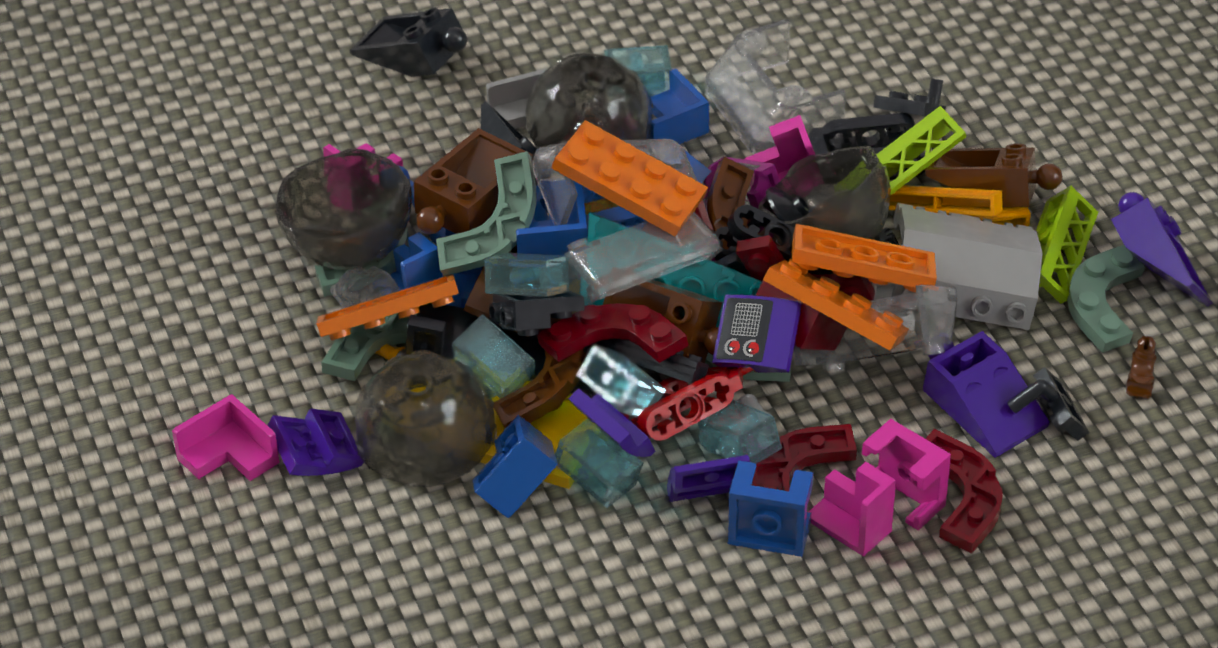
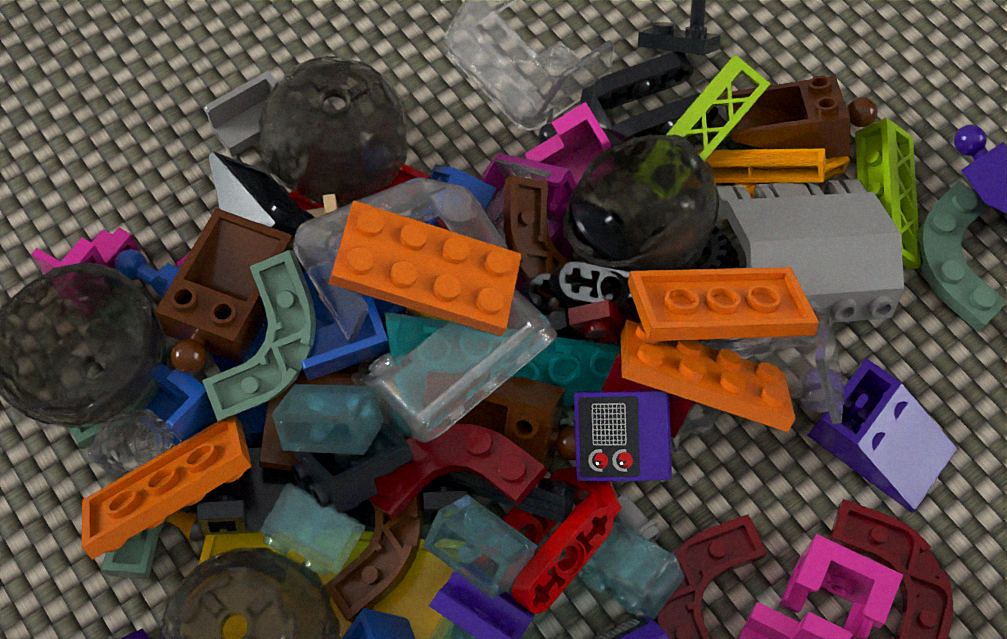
camera: 15 degrees left, 20 degrees up
black slope [349,7,468,77] -> none
clear light blue brick [604,45,672,98] -> none
blue panel [637,68,709,155] -> none
black plate [1007,367,1090,441] -> none

